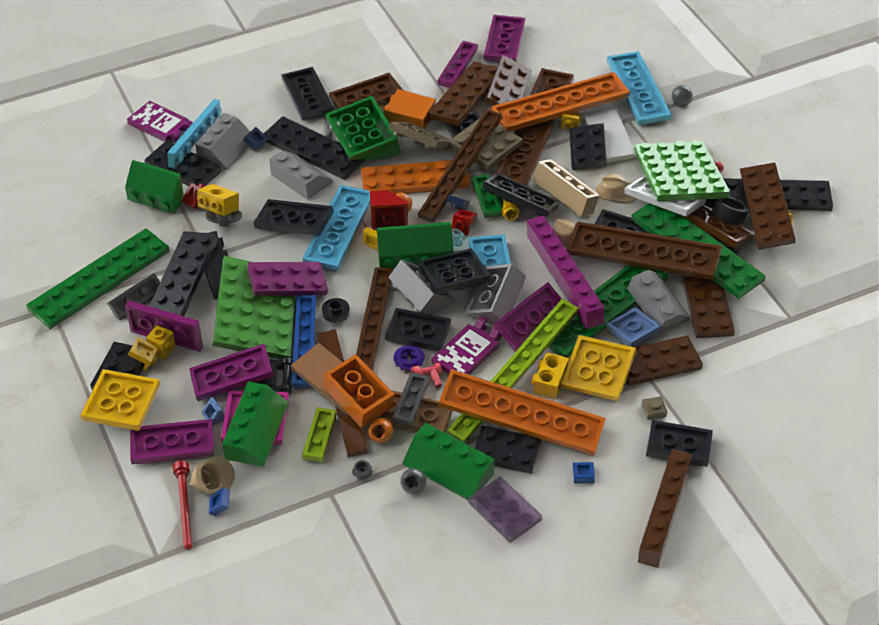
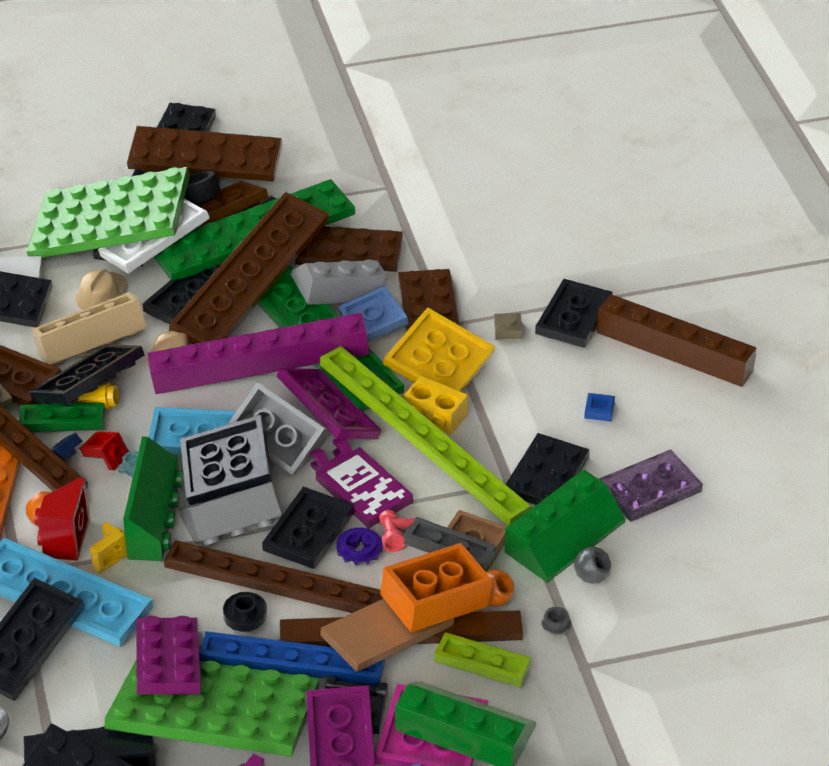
camera: 80 degrees left, 5 degrees down
orange plate [438,369,606,456] -> none

